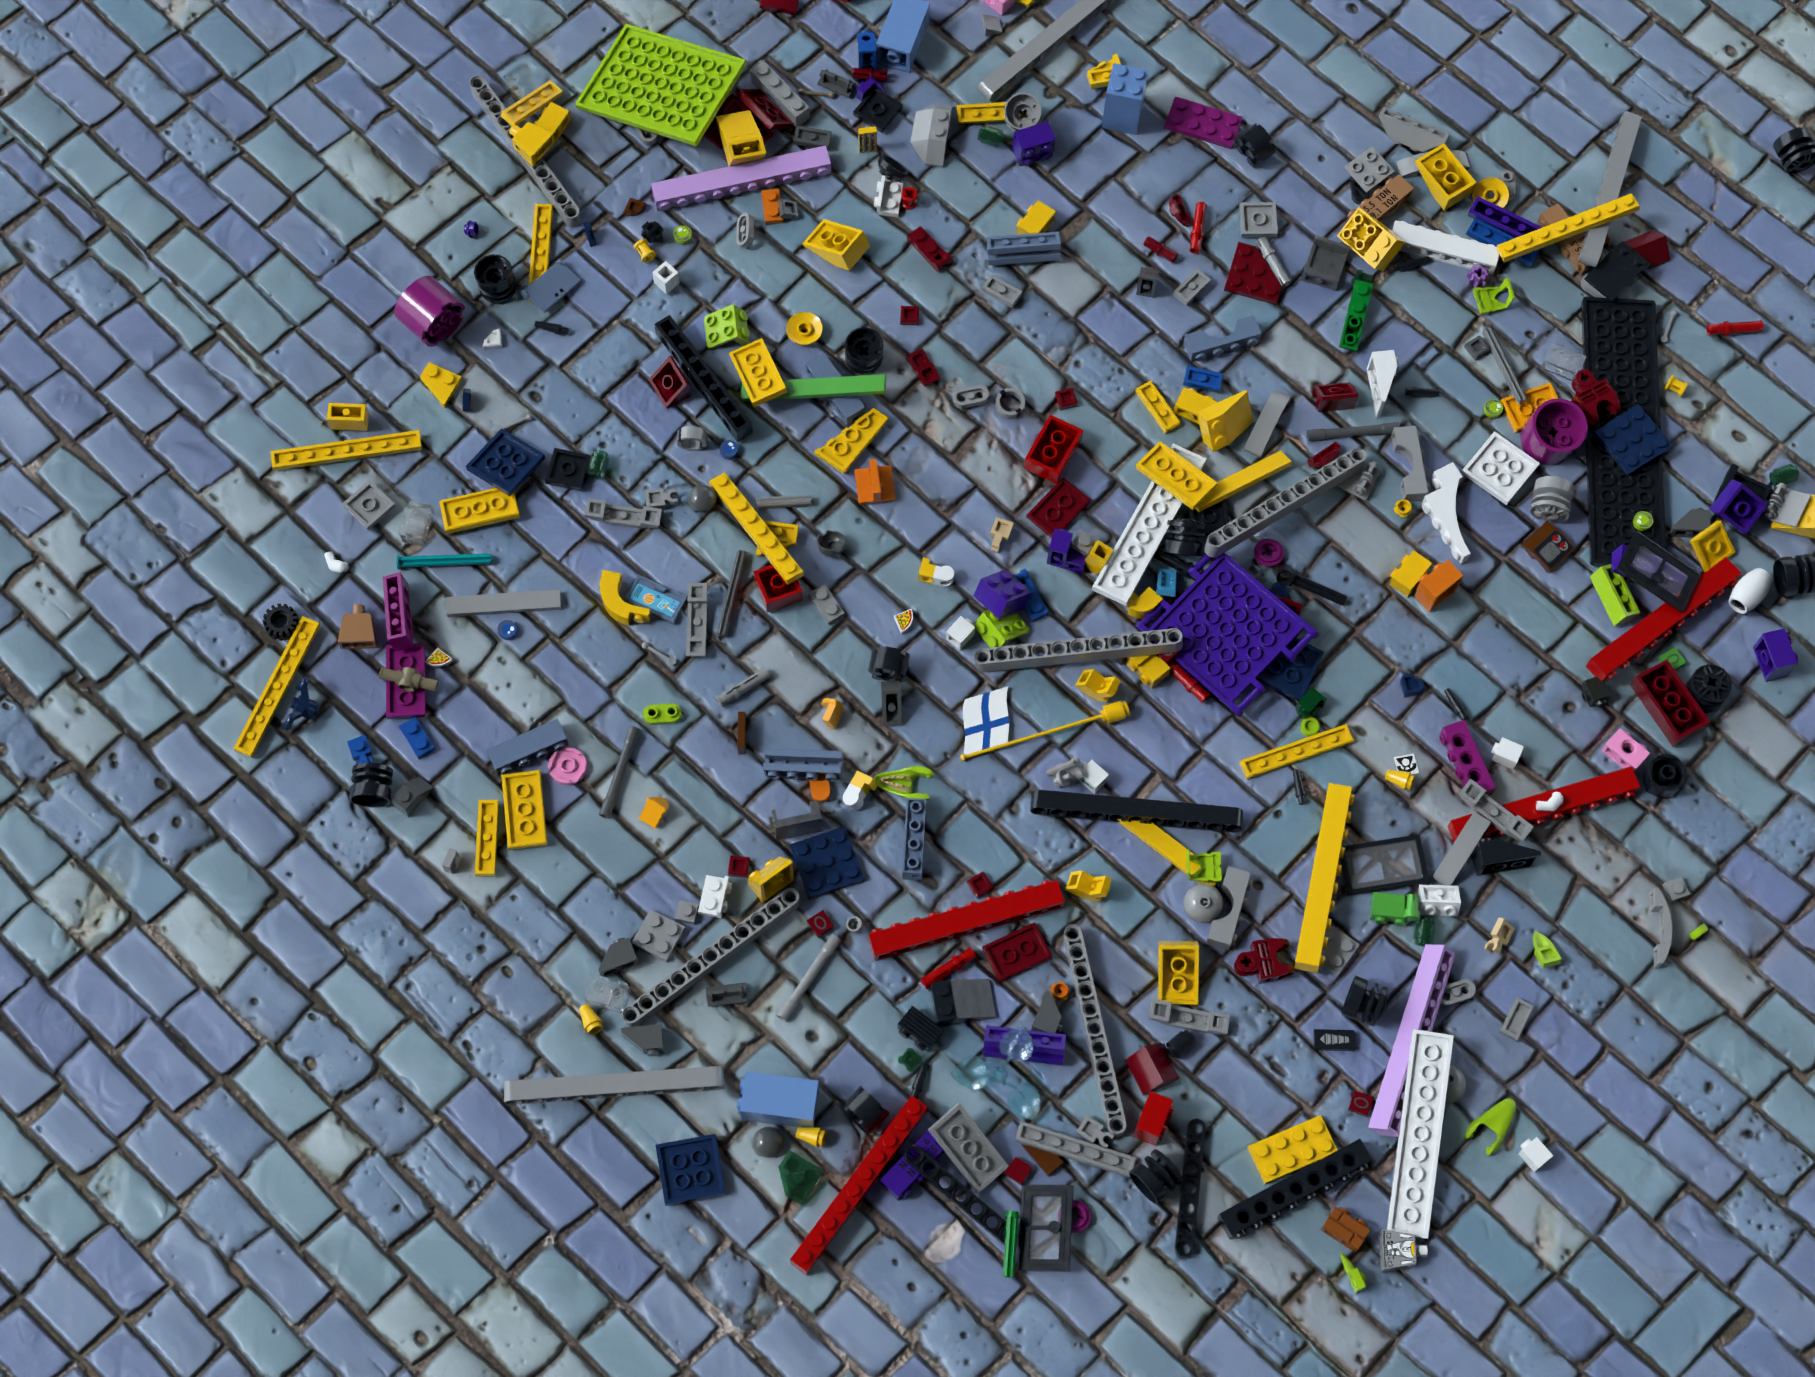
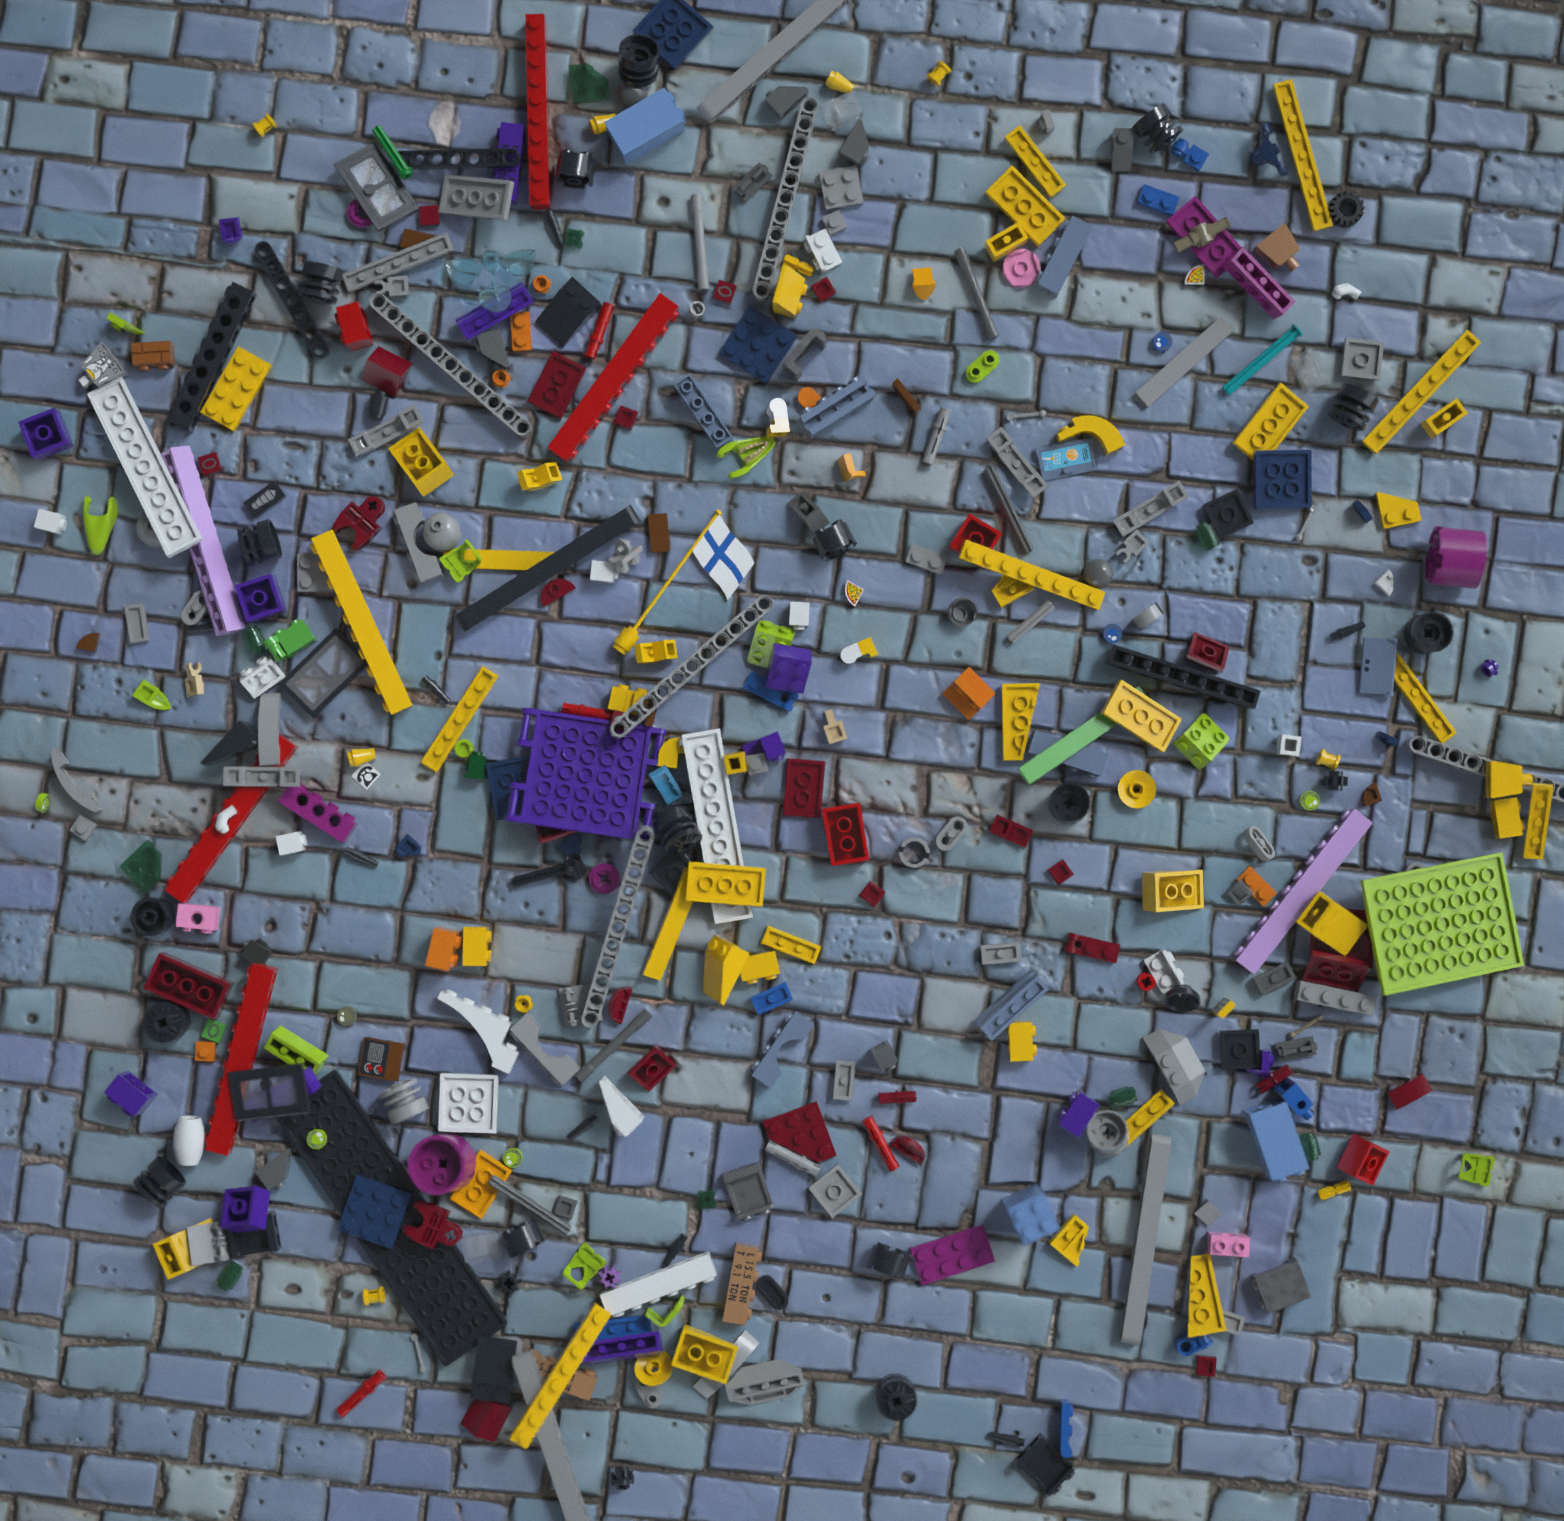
camera: 150 degrees right, 20 degrees up
black brick [897,1006,944,1052] -> none
light grey slope [1244,390,1291,458] -> none
yellow slope [1337,207,1405,271] -> none
green slope [1339,280,1373,352] -> none
light grey hinge [1344,146,1395,193] -> none
yellow tile [1689,520,1736,572] -> none
none -> dark purple brick [18,408,74,461]
none -> reddish brown tile [76,633,100,652]
none -> clear green plate [119,840,162,894]
none -> black animal [188,622,215,633]
none -> orange plate [195,1041,217,1062]
none -> dark purple plate [219,217,243,245]
none -> dark purple brick [234,574,287,624]
none -> yellow bush [252,113,278,138]
none -> olive tile [337,1006,357,1026]
none -> black gear [497,1269,522,1295]
none -> black brick [501,1218,546,1259]
none -> orange plate [511,312,532,352]
none -> orange plate [532,275,551,294]
none -> dark red plate [541,579,577,607]
none -> black gear [610,1466,634,1490]
none -> black wheel [618,34,659,87]
none -> lime piece [645,1294,685,1327]
none -> reddish brown tile [648,513,670,553]
none -> yellow piece [782,254,815,277]
none -> black wheel [876,1373,917,1421]
none -> yellow bush [926,60,951,87]
none -> yellow brick [984,222,1028,262]
none -> brick [1298,1132,1321,1162]
none -> black wheel [1327,383,1379,431]

